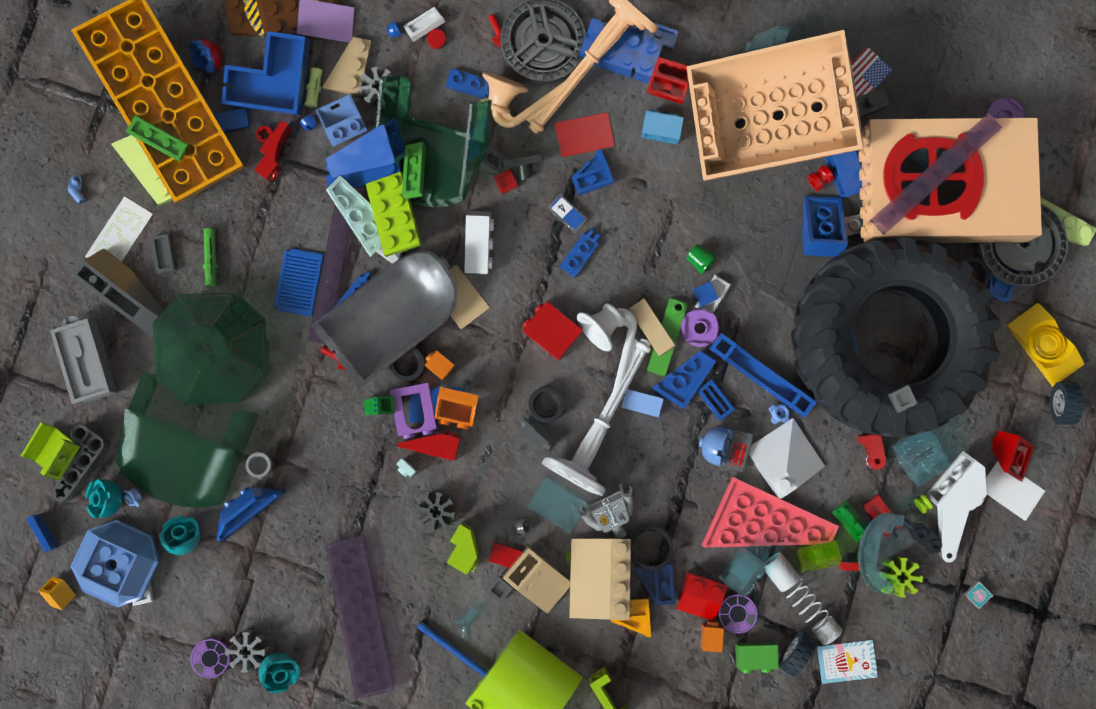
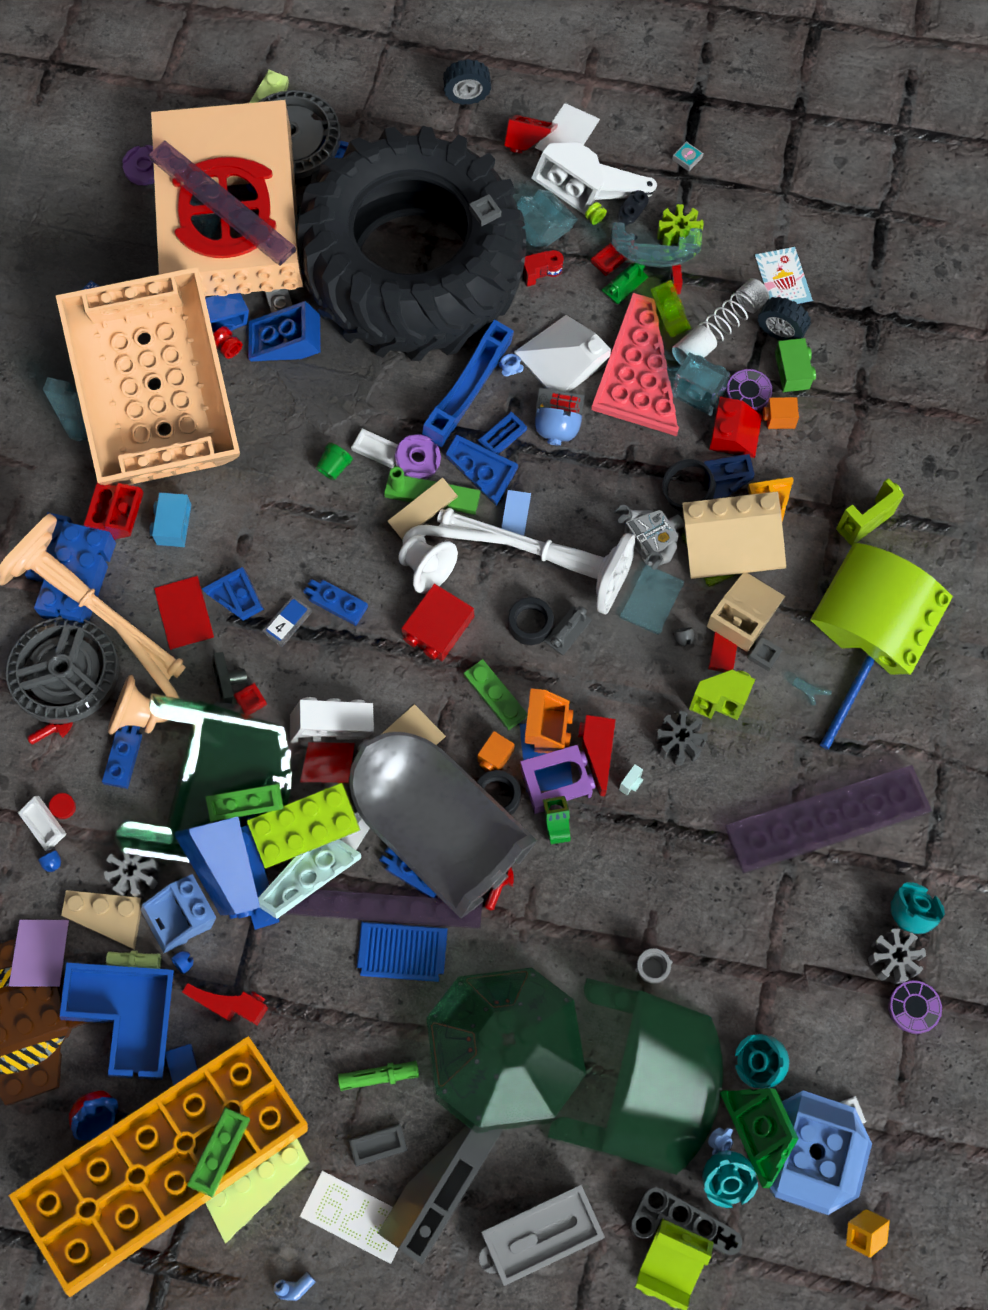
camera: 95 degrees left, 15 degrees down
blue tile [26,514,59,552] -> none
blue wedge [217,486,285,542] -> none
red bush [256,126,273,144] -> none
blue tile [692,282,719,308] -> none
yellow slope [1006,303,1084,387] -> none
none -> red sticker [300,742,355,783]
none -> bright green plate [464,659,528,731]
none -> green wing [720,1088,799,1188]

